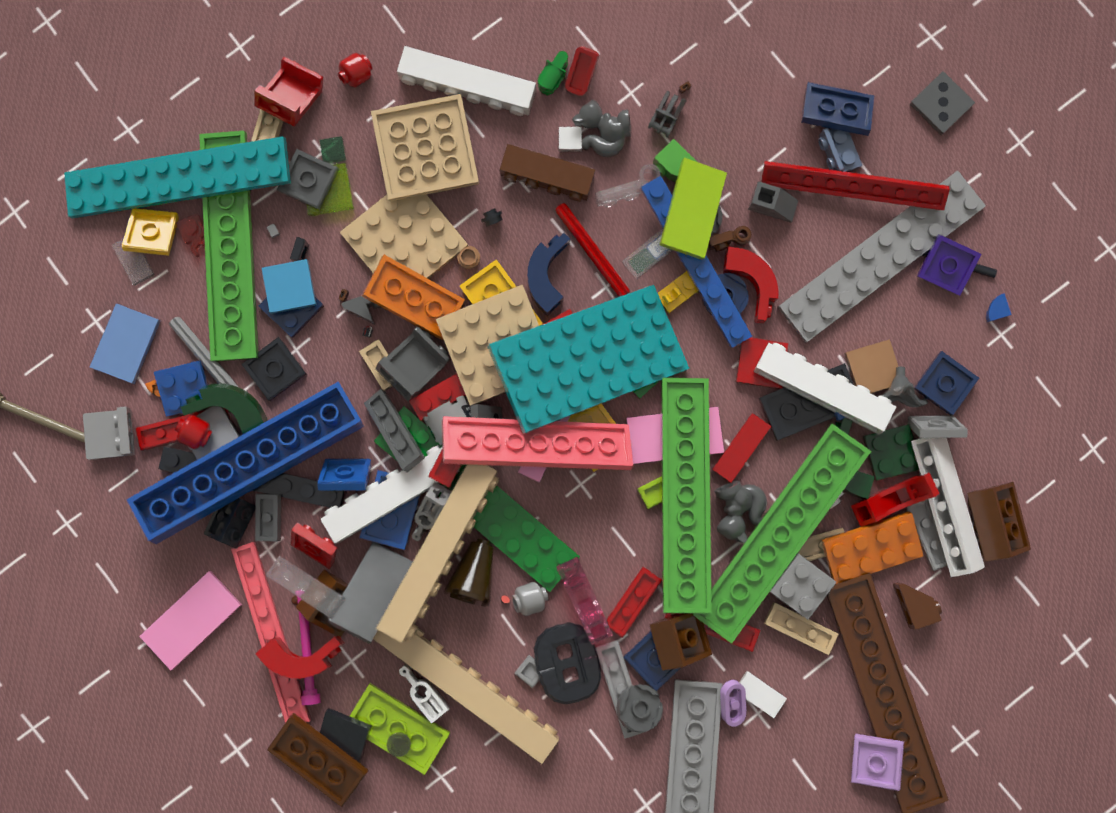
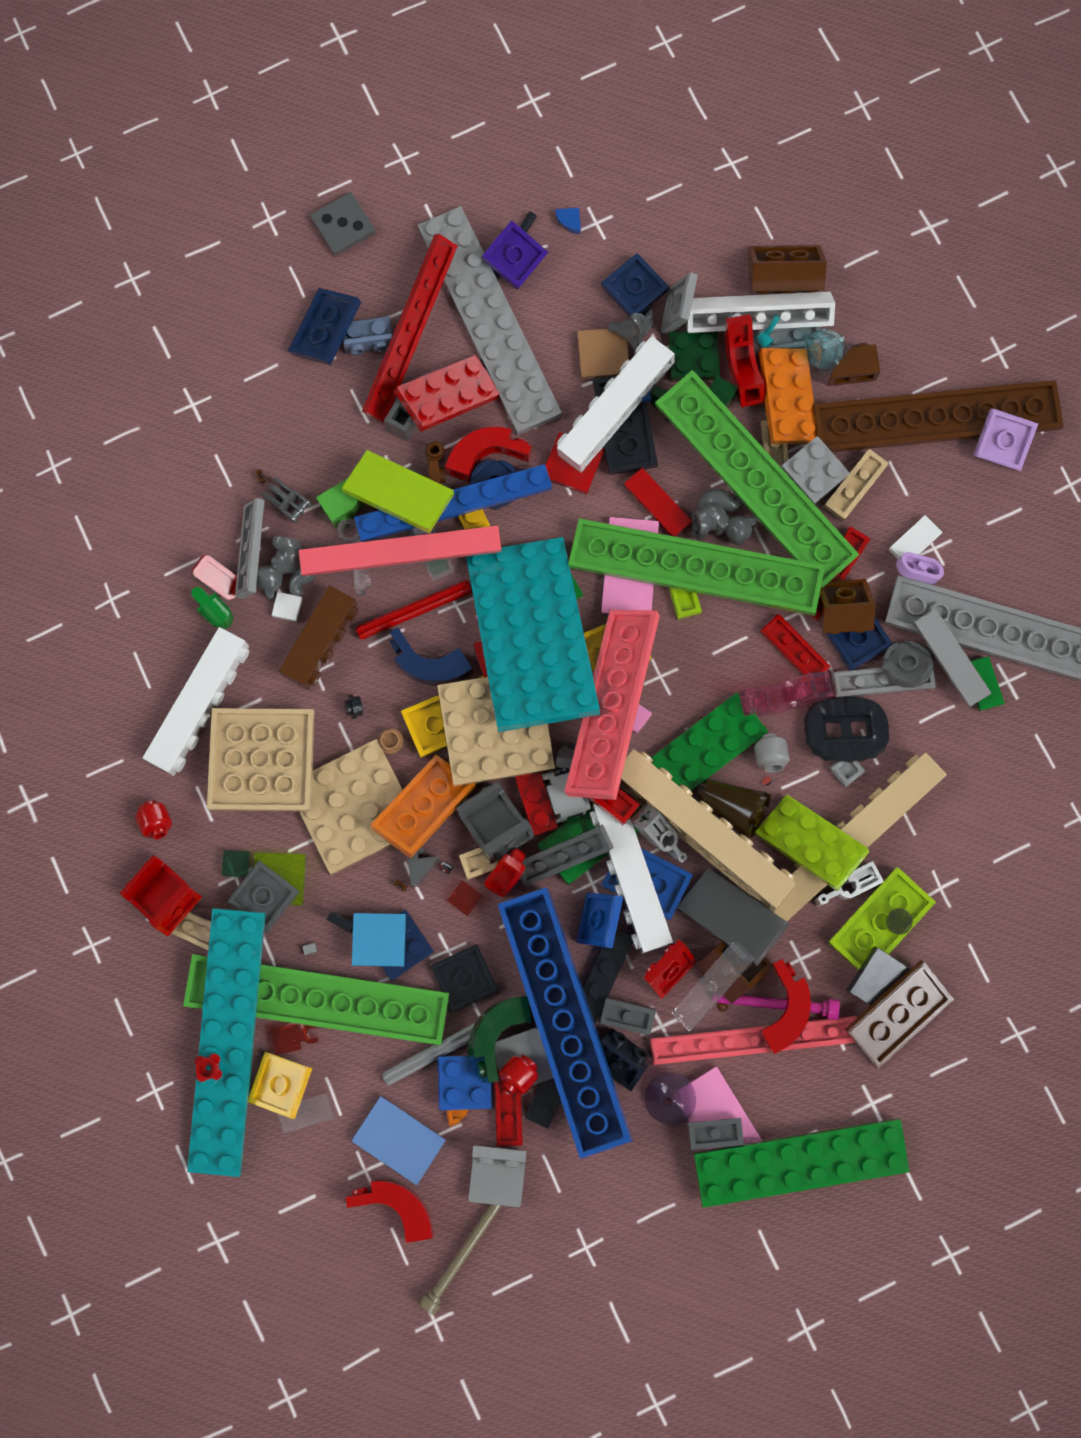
camera: 75 degrees left, 5 degrees down
none -> red plate [194,1054,223,1082]
none -> light grey tile [235,498,264,599]
none -> coral tile [299,526,501,576]
none -> red arch [346,1179,434,1243]
none -> plate [394,355,500,432]
none -> clear red tile [447,880,483,917]
none -> red piece [484,848,525,897]
none -> clear purple dish [645,1072,696,1125]
none -> dark grey plate [688,1118,744,1150]
none -> green plate [693,1118,910,1208]
none -> lime plate [755,795,869,891]
none -> teal hand [756,314,780,348]
none -> clear light blue slope [804,328,845,369]
none -> light grey tile [913,609,991,708]
none -> green tile [971,656,1005,712]

